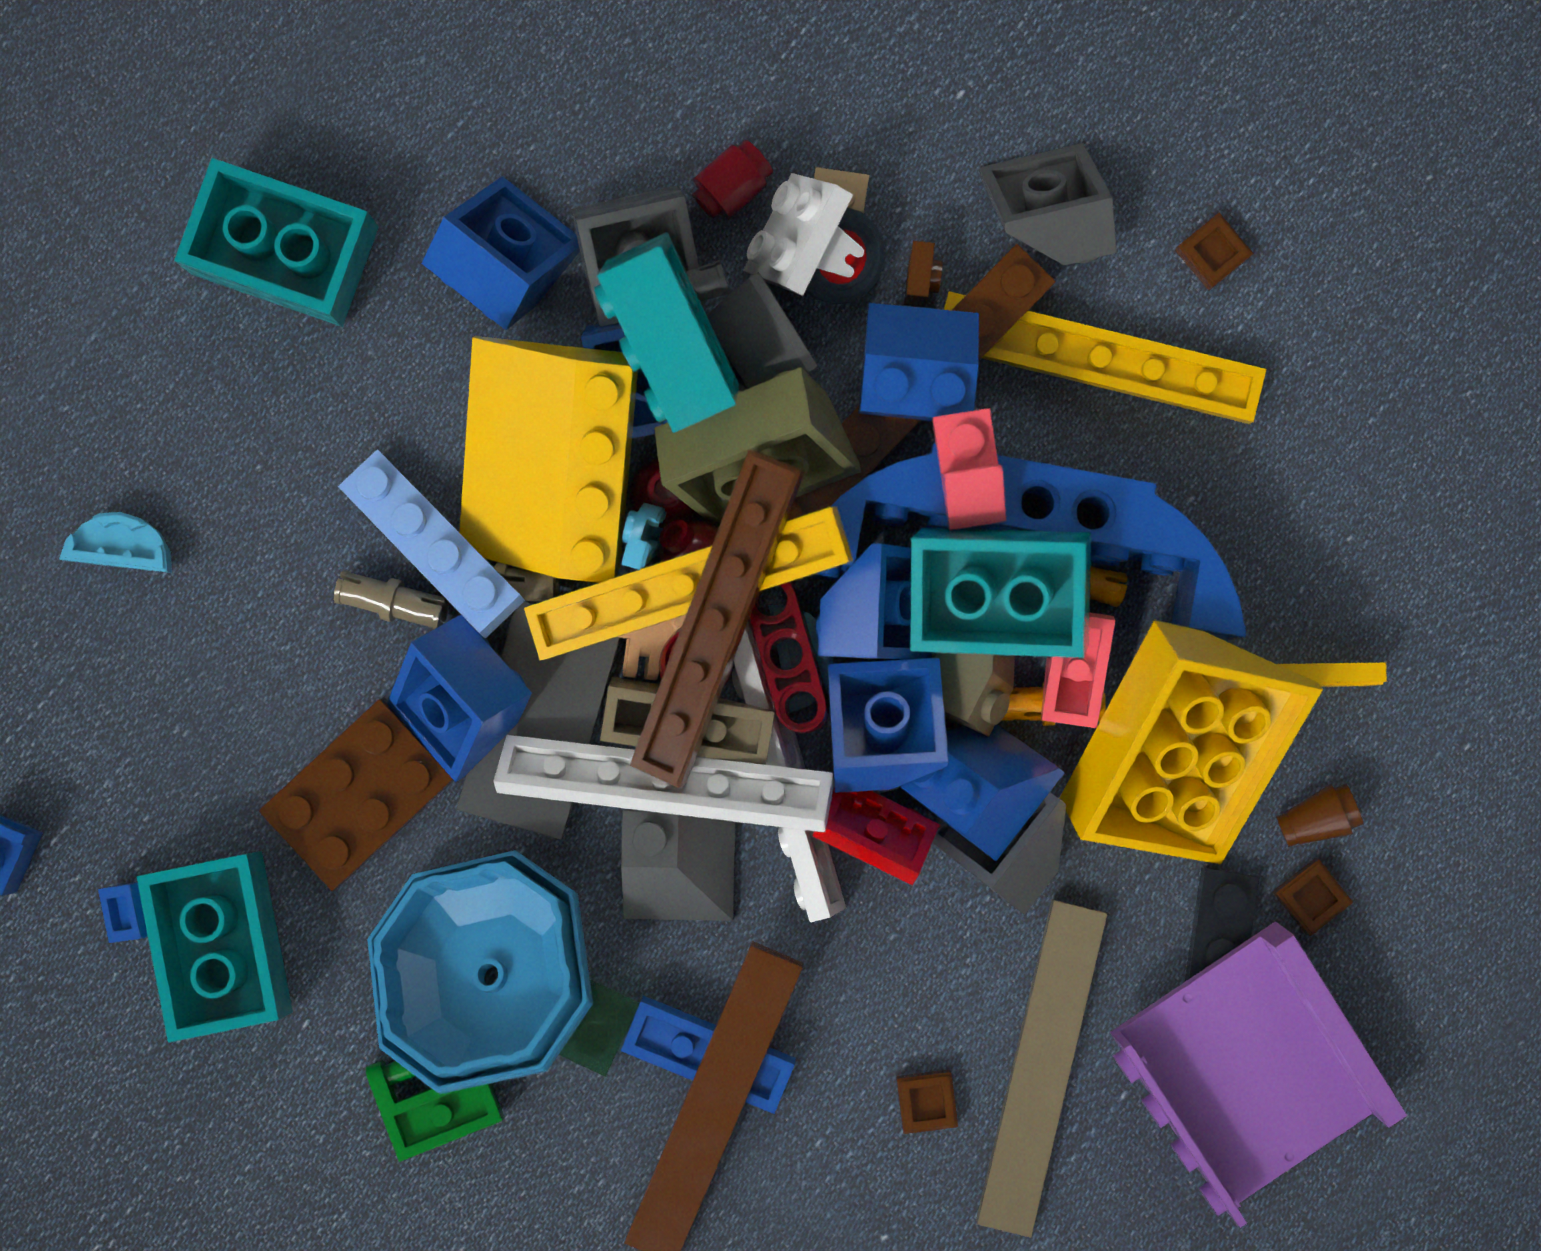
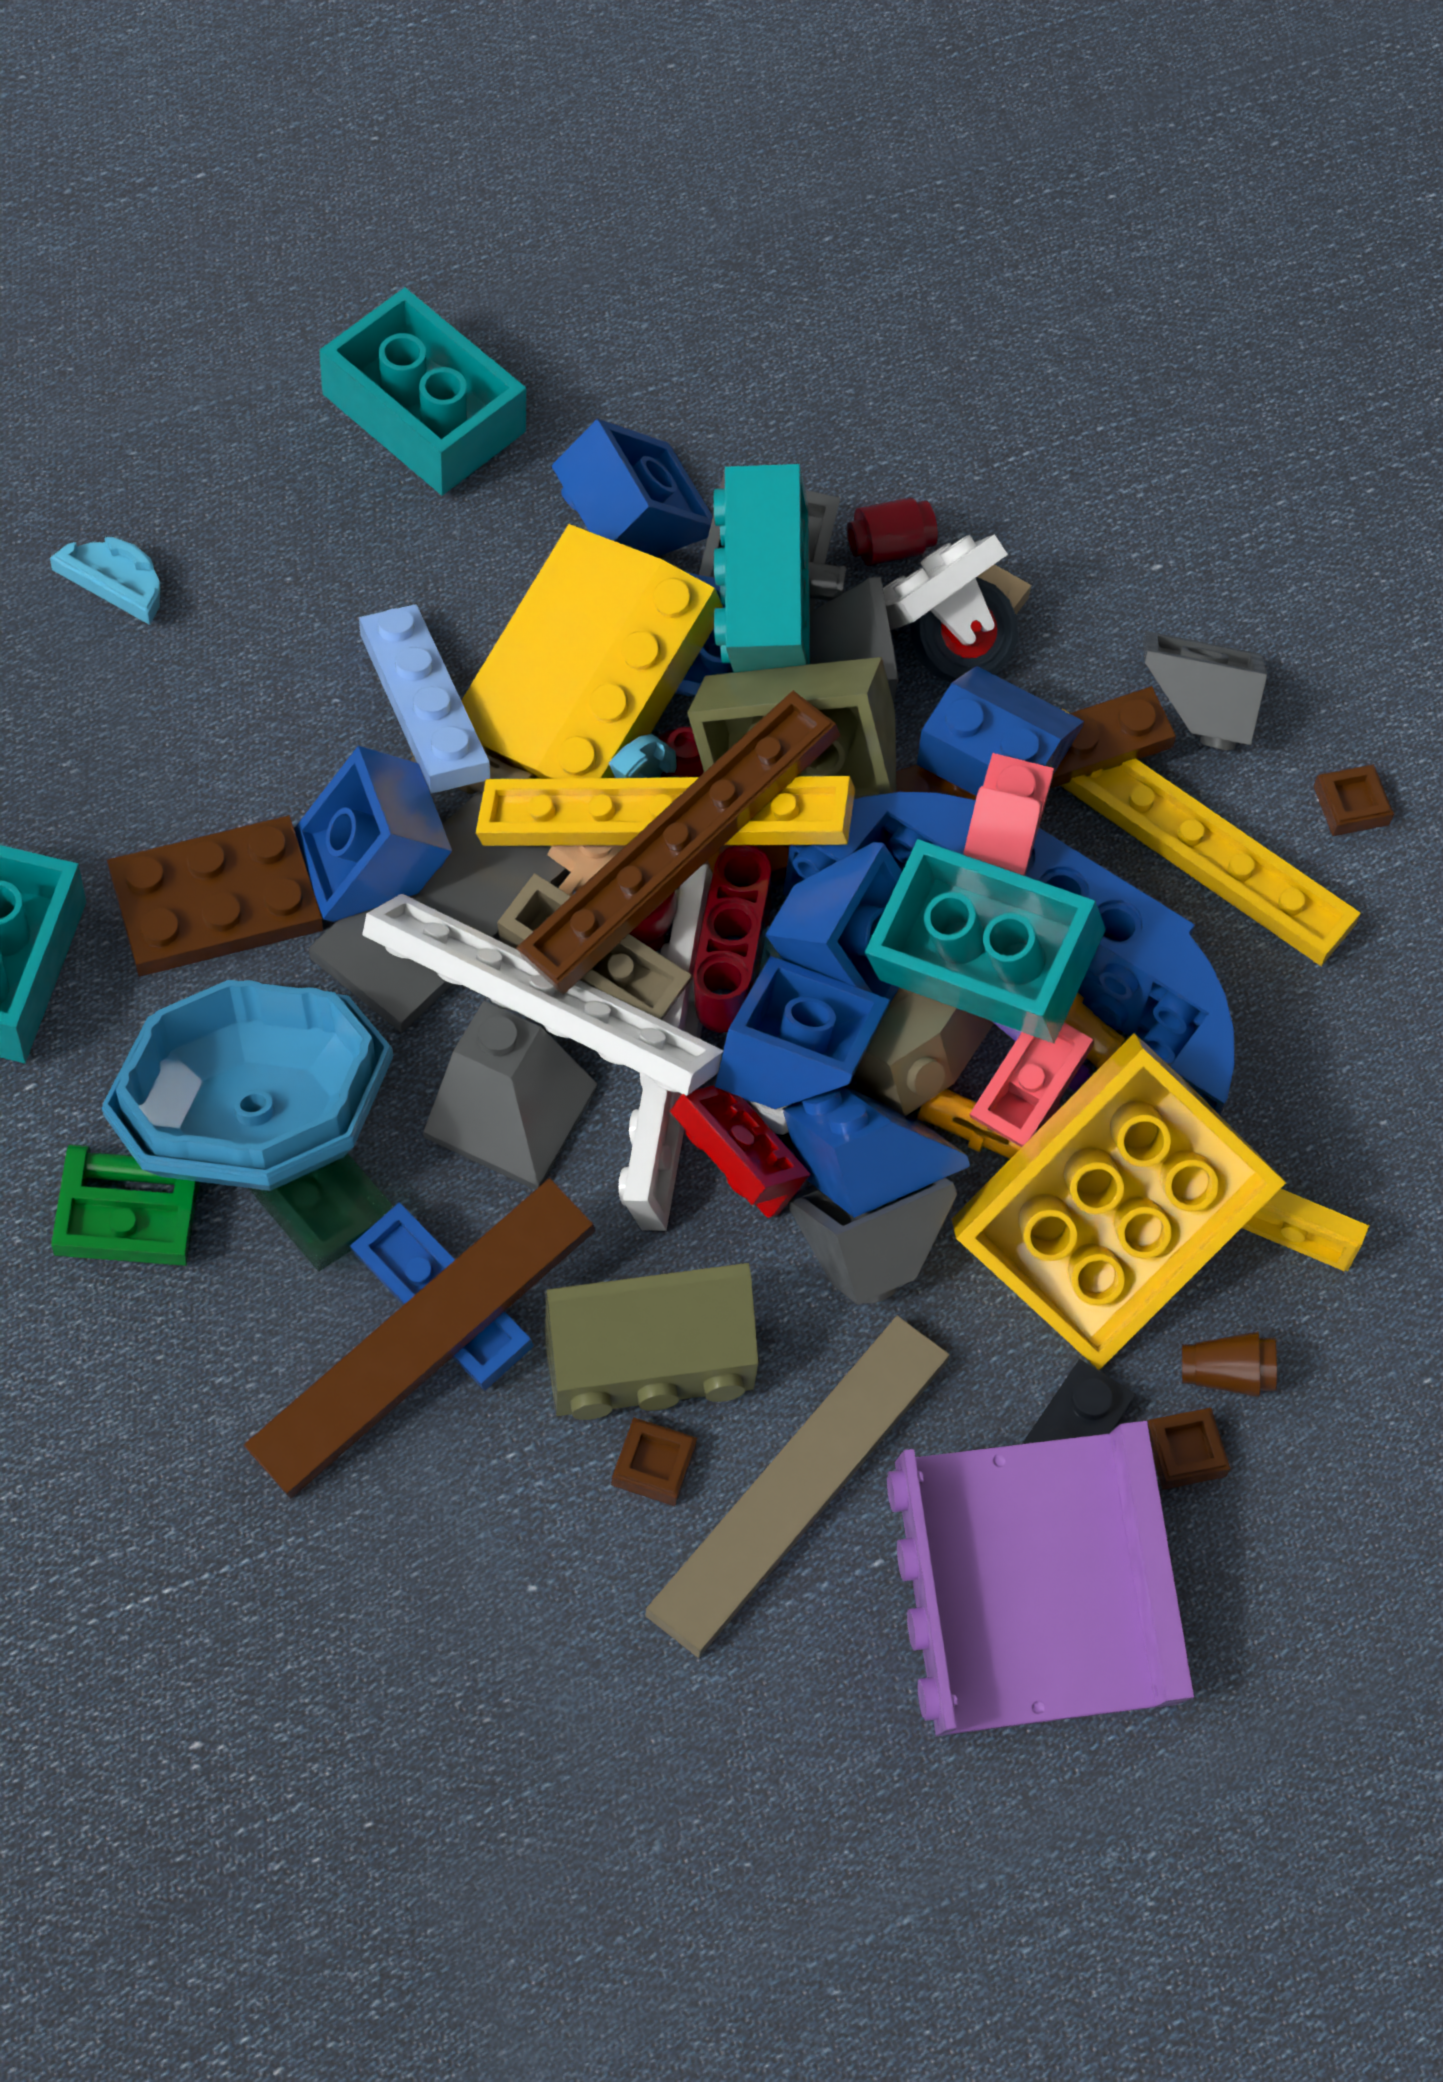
camera: 15 degrees right, 25 degrees down
dark tan pin [334,570,450,629] -> none
reddish brown plate [904,240,943,308] -> none
none -> olive slope [545,1263,758,1420]

